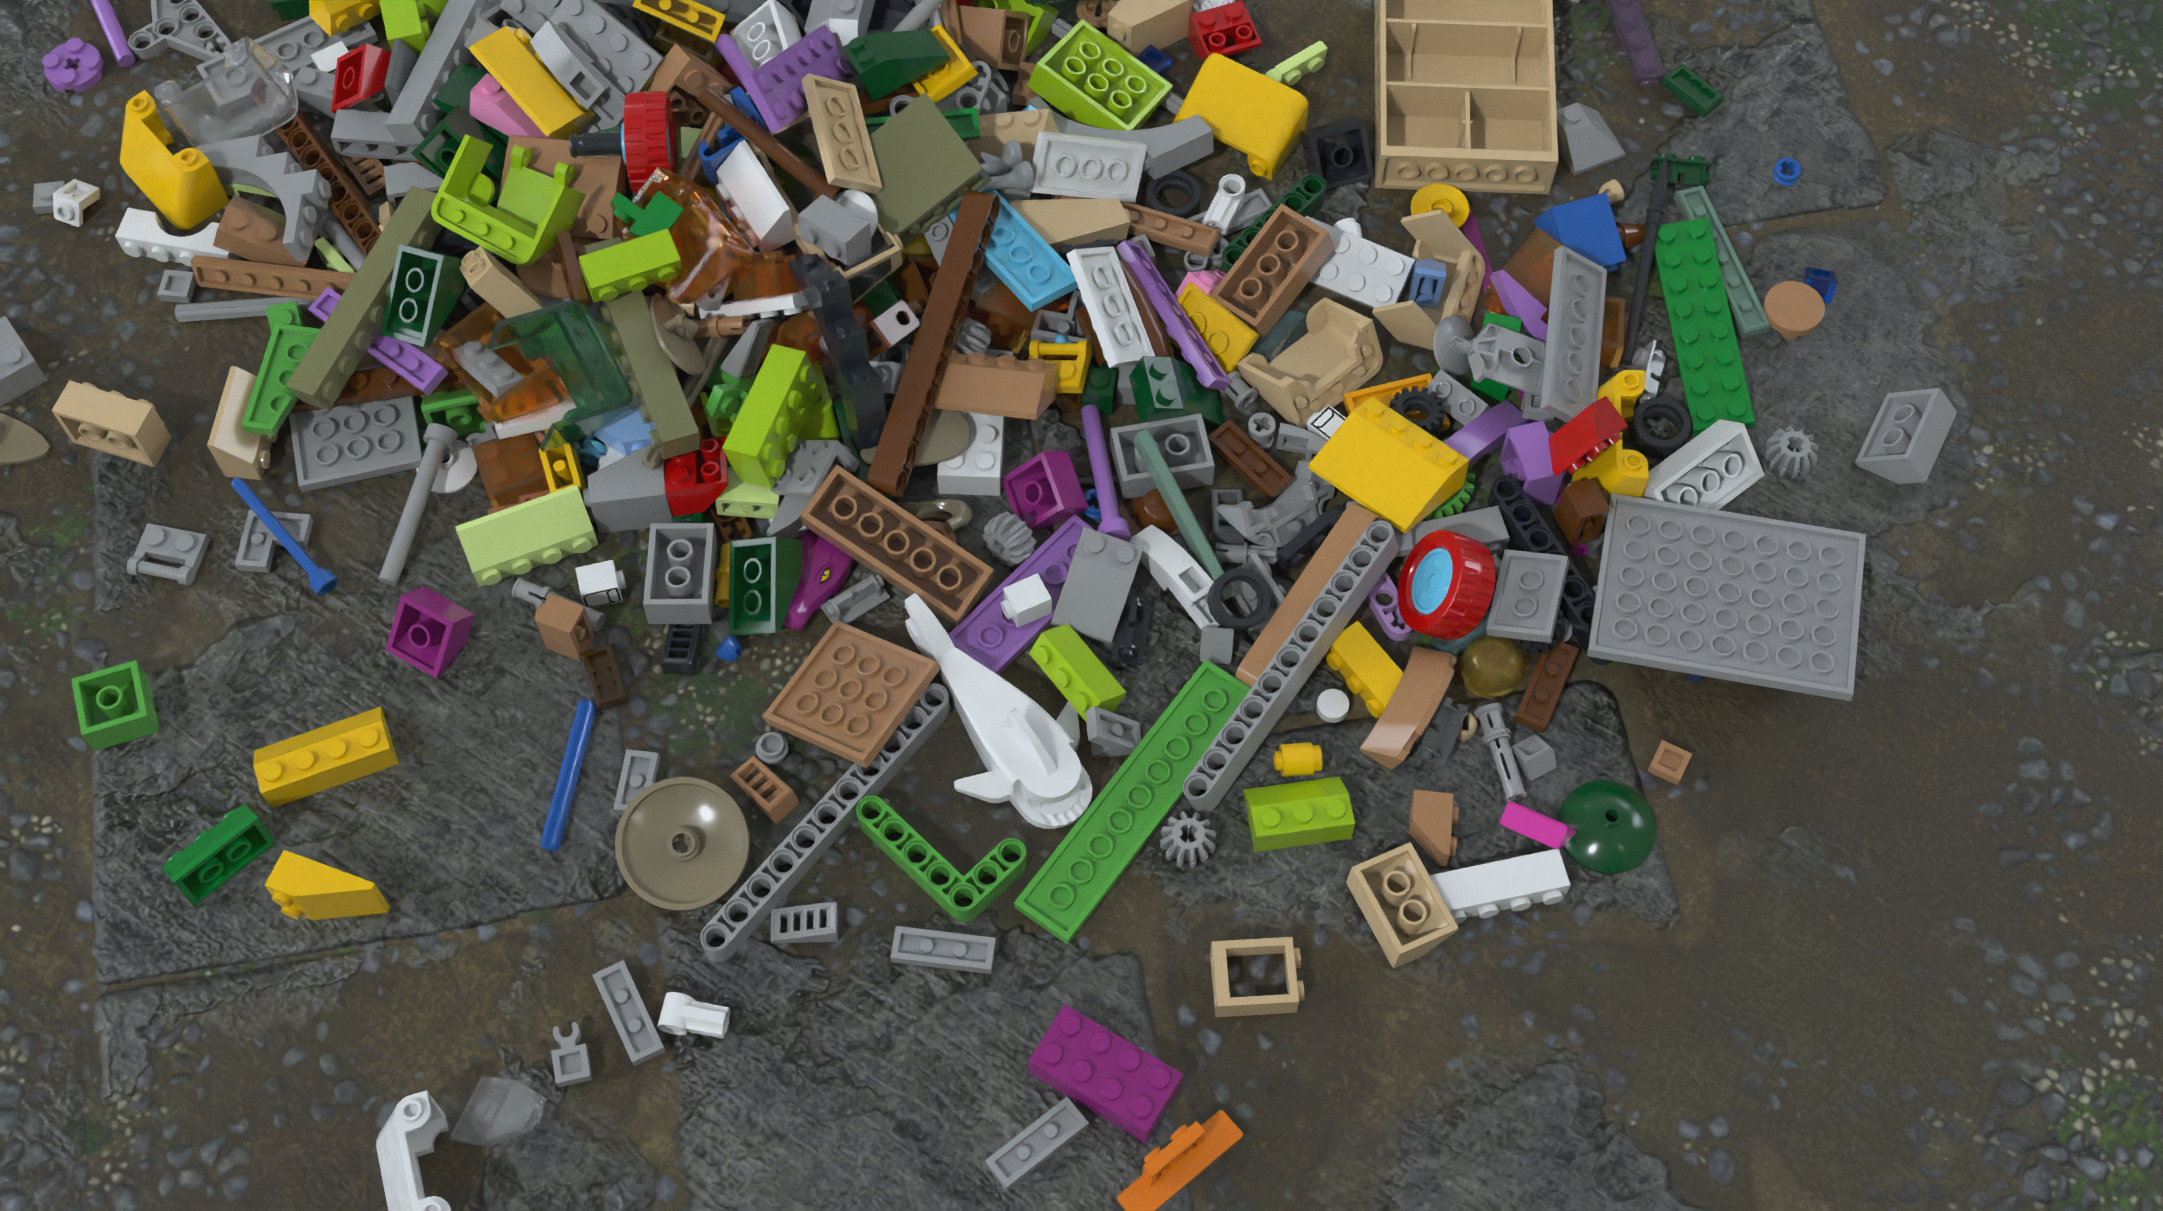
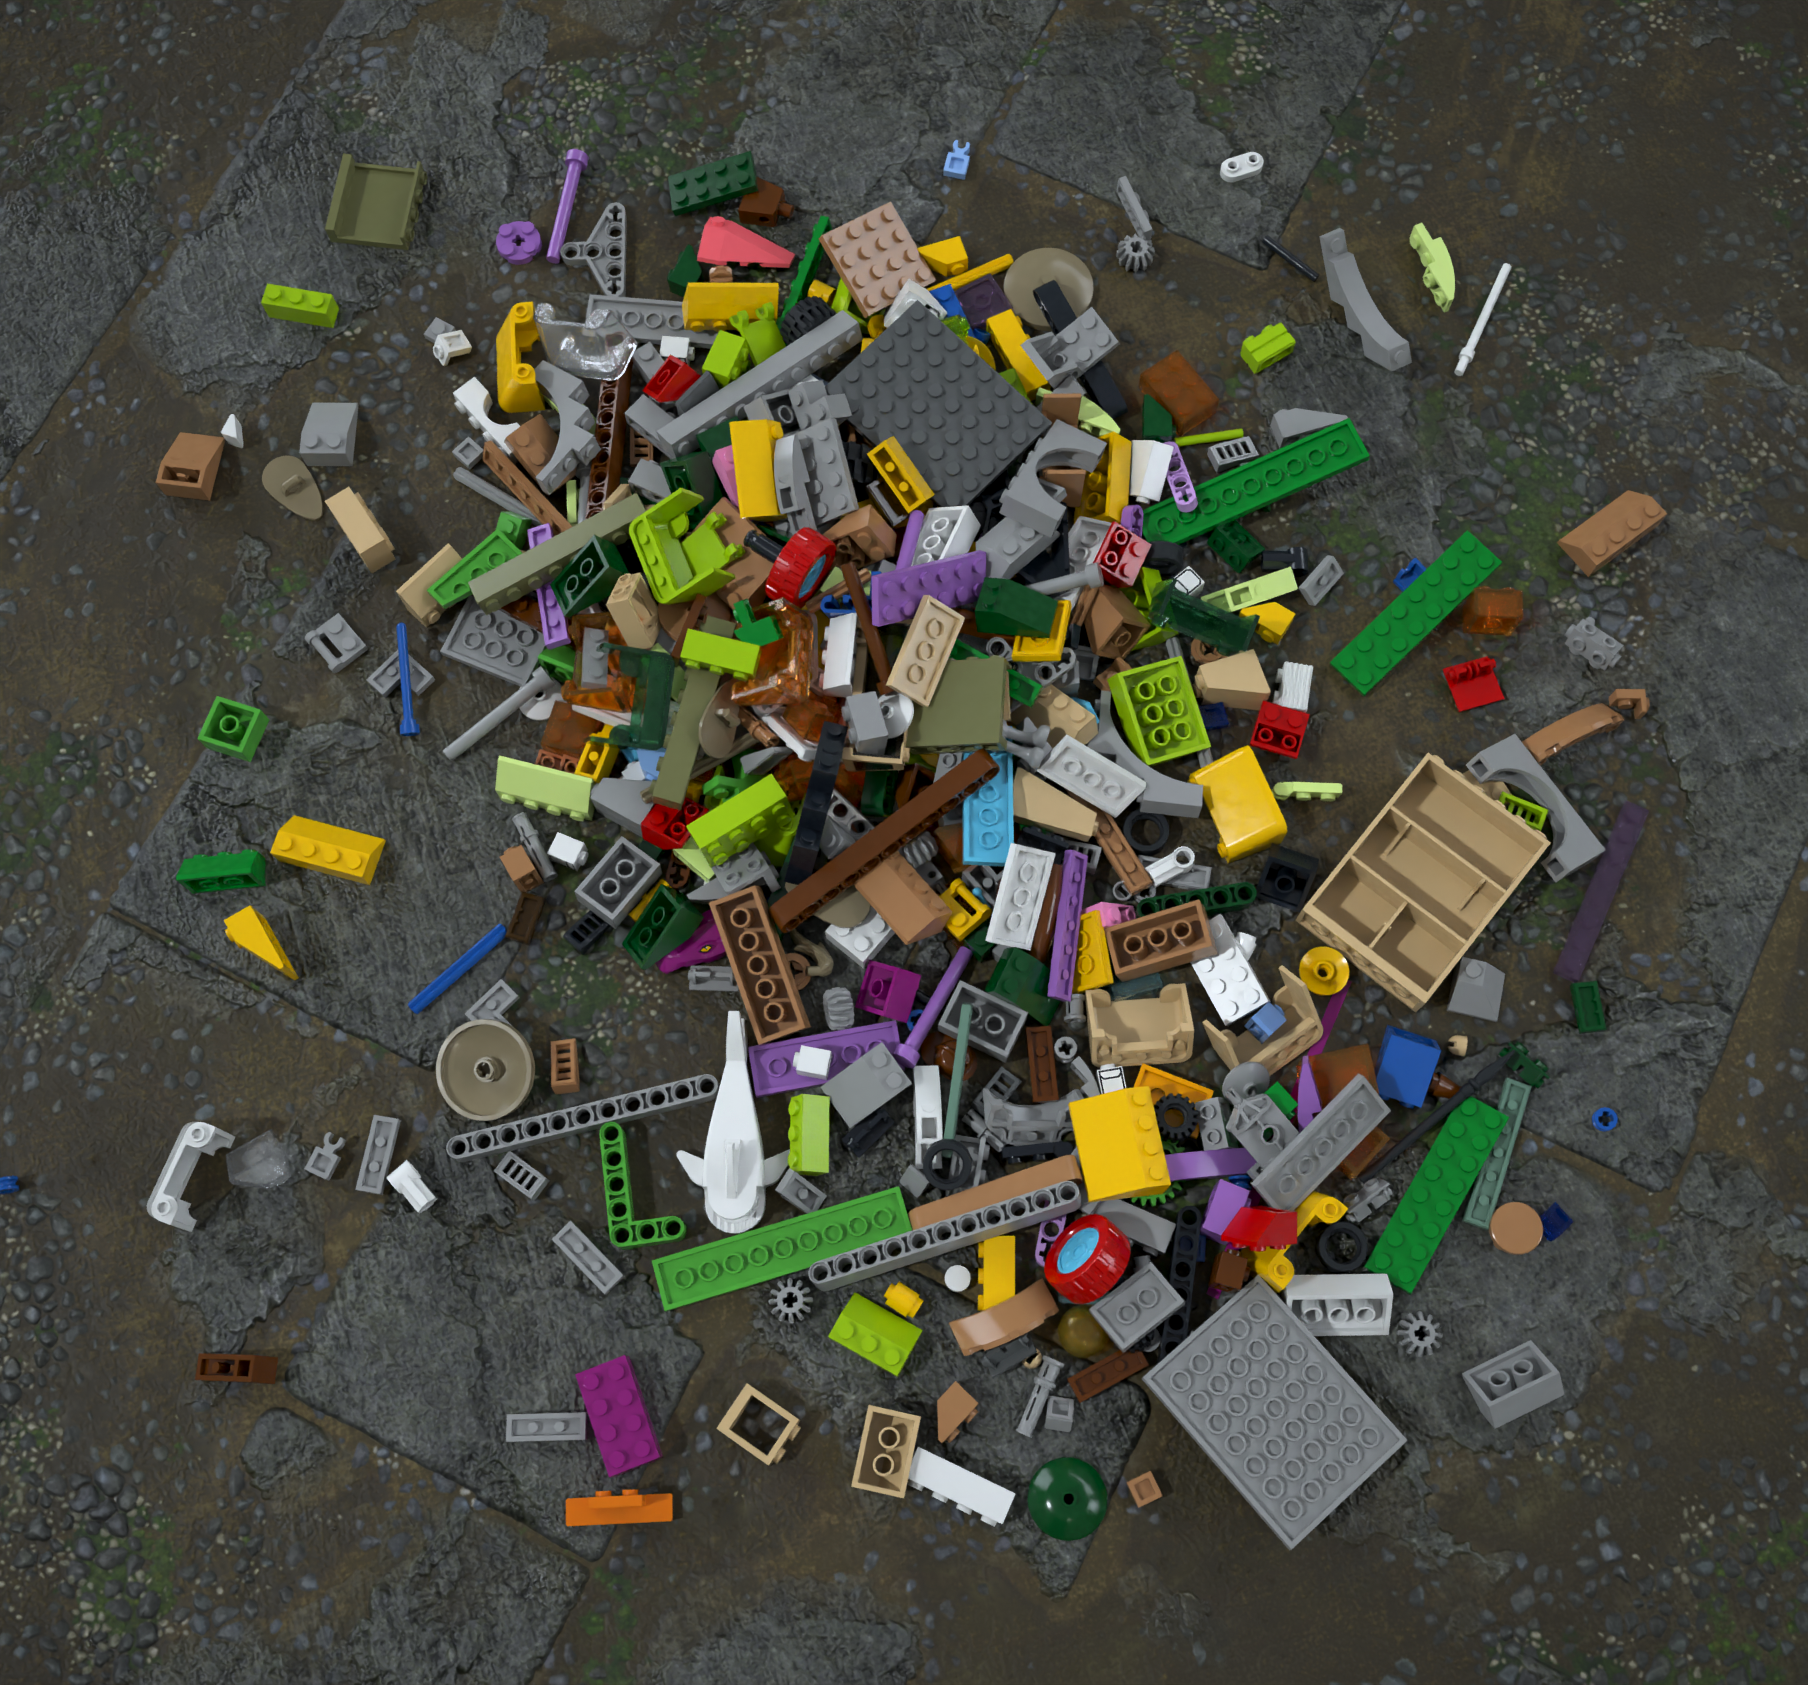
camera: 40 degrees right, 10 degrees up
magenta slope [385,586,475,678] -> none
blue hinge [714,634,742,662] -> none
light grey plate [756,732,789,764] -> none
medium nougat plate [763,620,940,768] -> none
torso [863,300,923,361] -> none
dark pink slope [1500,801,1576,849] -> none

